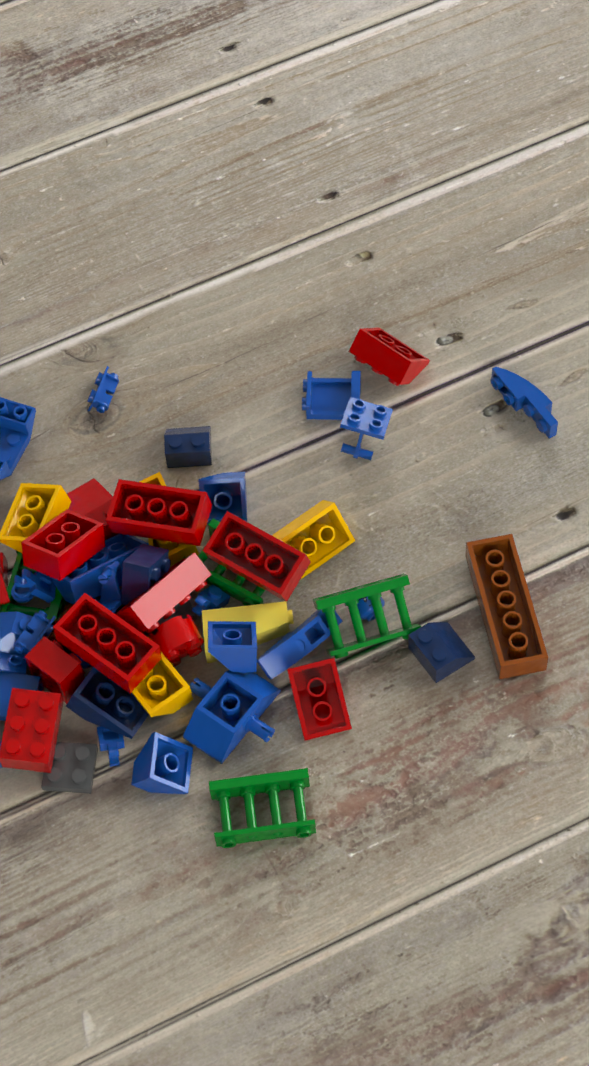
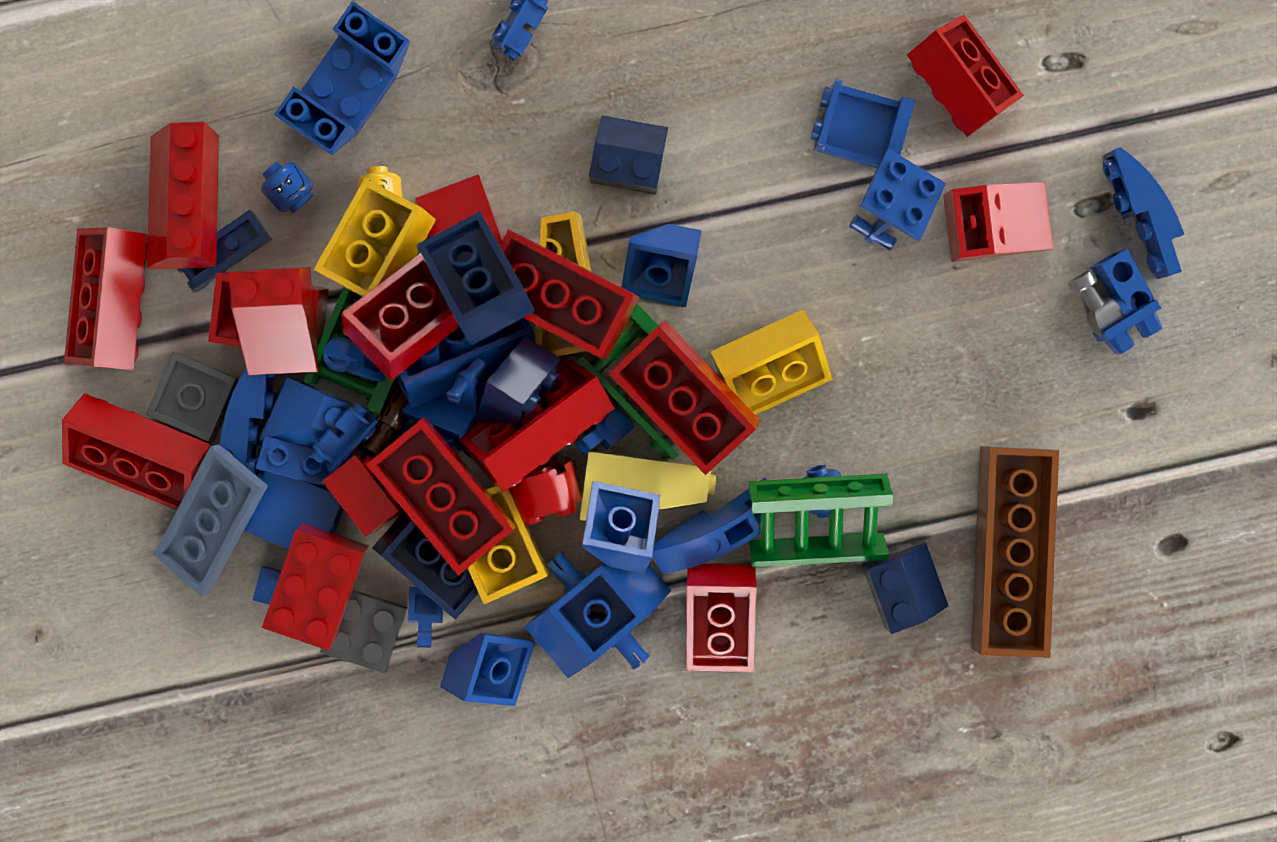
camera: 10 degrees right, 30 degrees up
green fence [209,768,316,848] -> none
none -> dark blue slope [417,211,535,345]
none -> slope [943,182,1053,262]
none -> blue hips [1067,249,1162,354]

